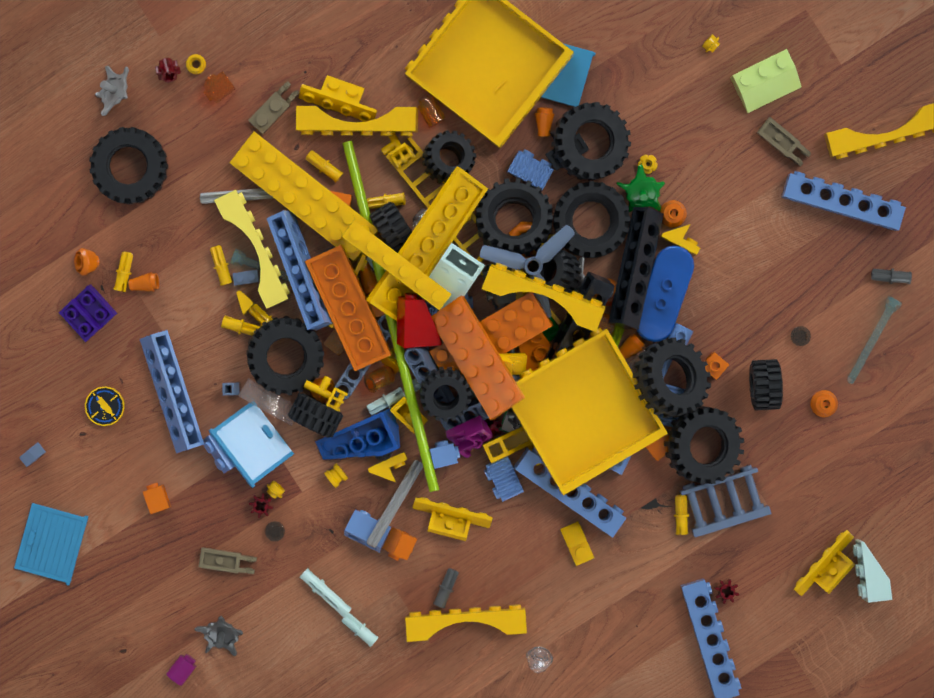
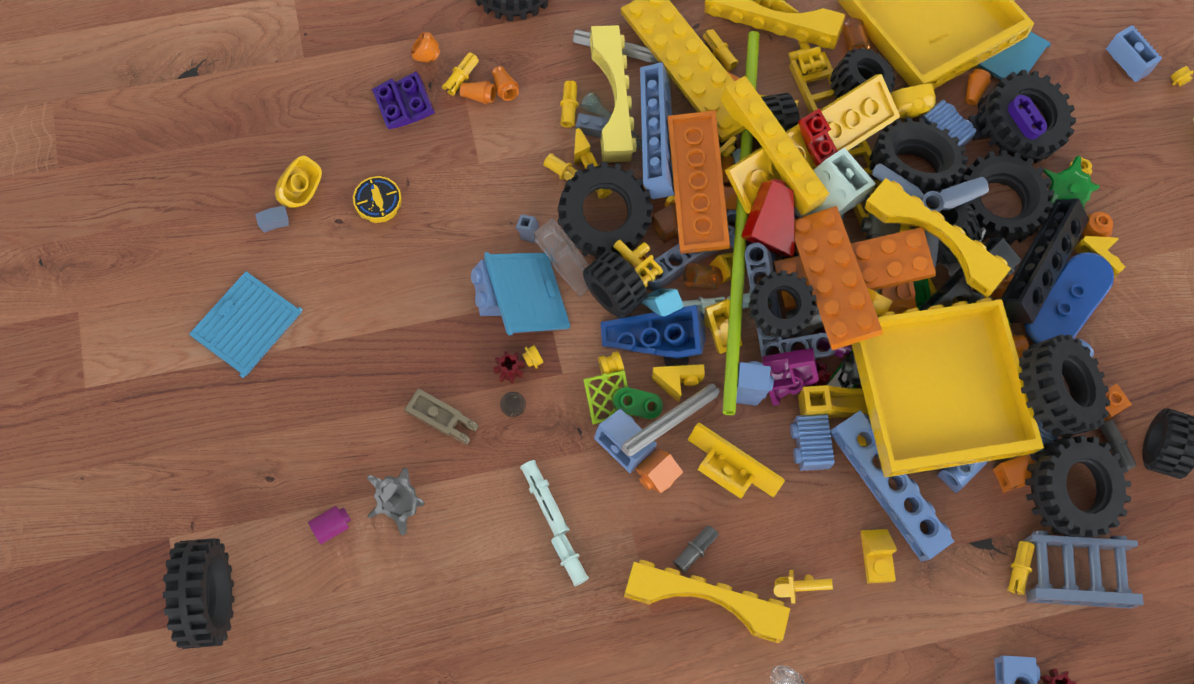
camera: 15 degrees right, 20 degrees down
medium blue brick [140,330,204,453] -> none
orange brick [143,482,171,515] -> none
none -> yellow piece [275,156,322,208]
none -> orange cone [492,66,519,101]
none -> lime window [583,370,632,424]
none -> green plate [612,387,663,419]
none -> medium azure slope [642,288,683,316]
none -> yellow arm [774,570,833,604]
none -> red slope [798,108,838,166]
none -> yellow piece [891,84,936,122]
none -> dark purple beam [1008,95,1047,140]
none -> dark grey axle [1099,420,1136,470]
none -> medium blue brick [1106,25,1162,82]

